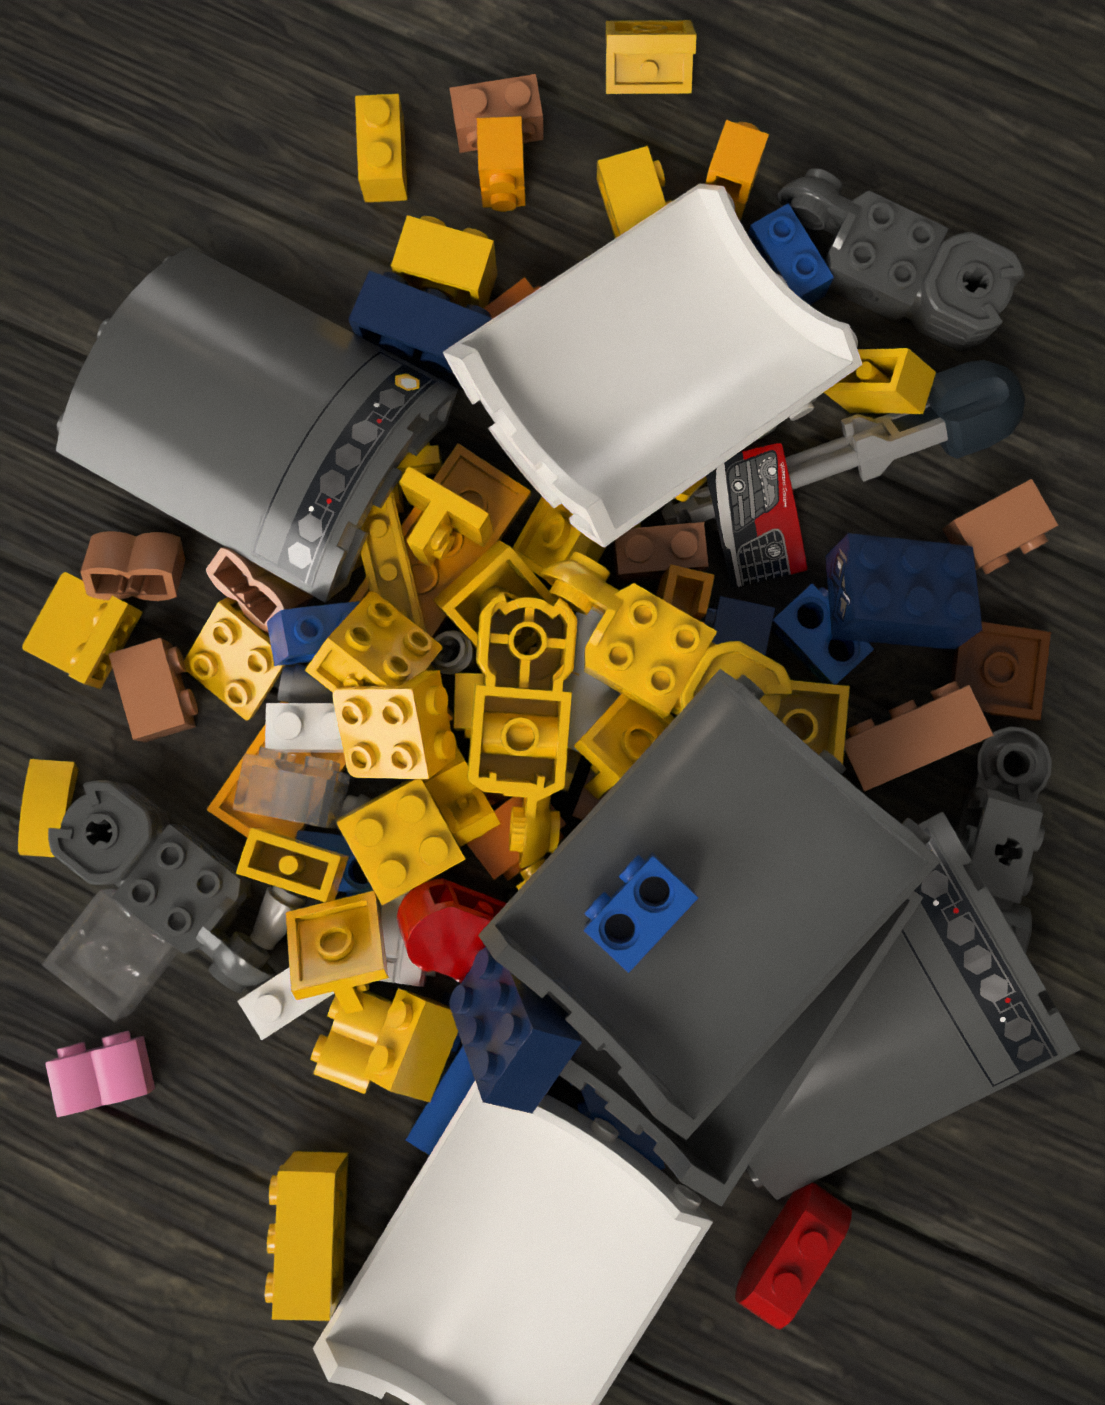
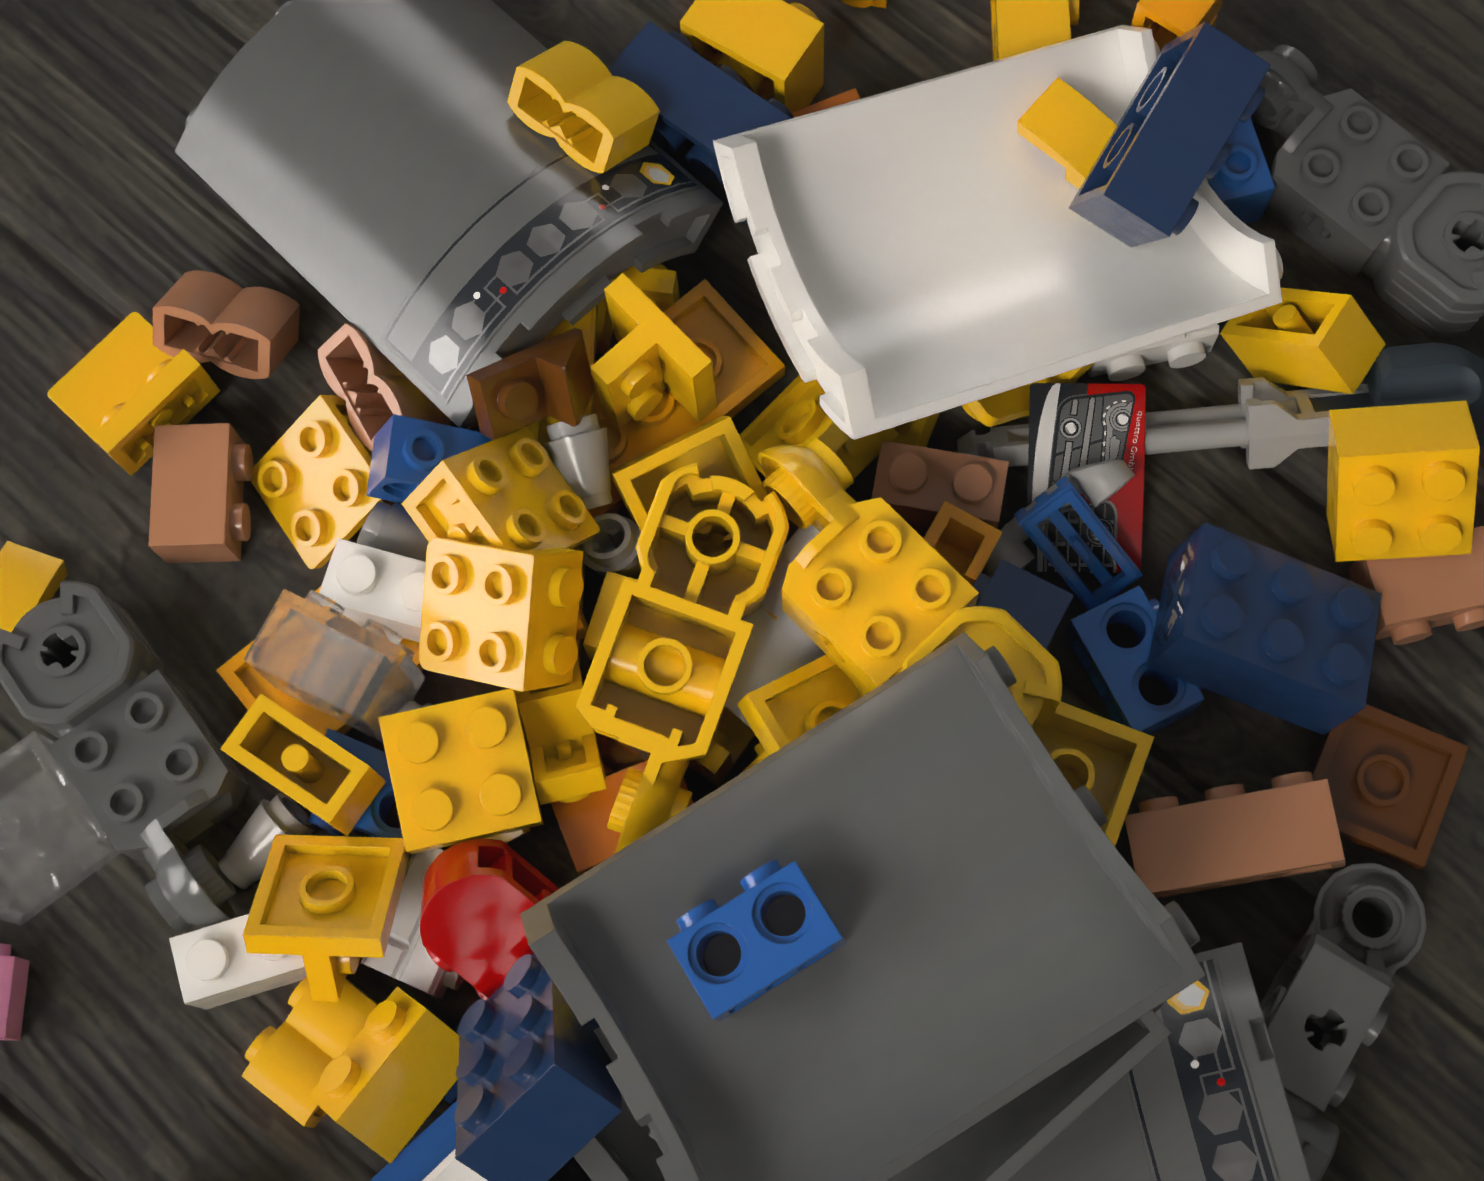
camera: 20 degrees right, 10 degrees down
none -> reddish brown slope [466,328,595,440]
none -> yellow brick [507,41,660,173]
none -> light grey cone [544,413,613,510]
none -> light grey bar [984,459,1136,578]
none -> blue tile [1013,476,1143,610]
none -> yellow slope [1017,77,1117,189]
none -> dark blue brick [1069,22,1271,247]
none -> yellow brick [1327,401,1480,562]

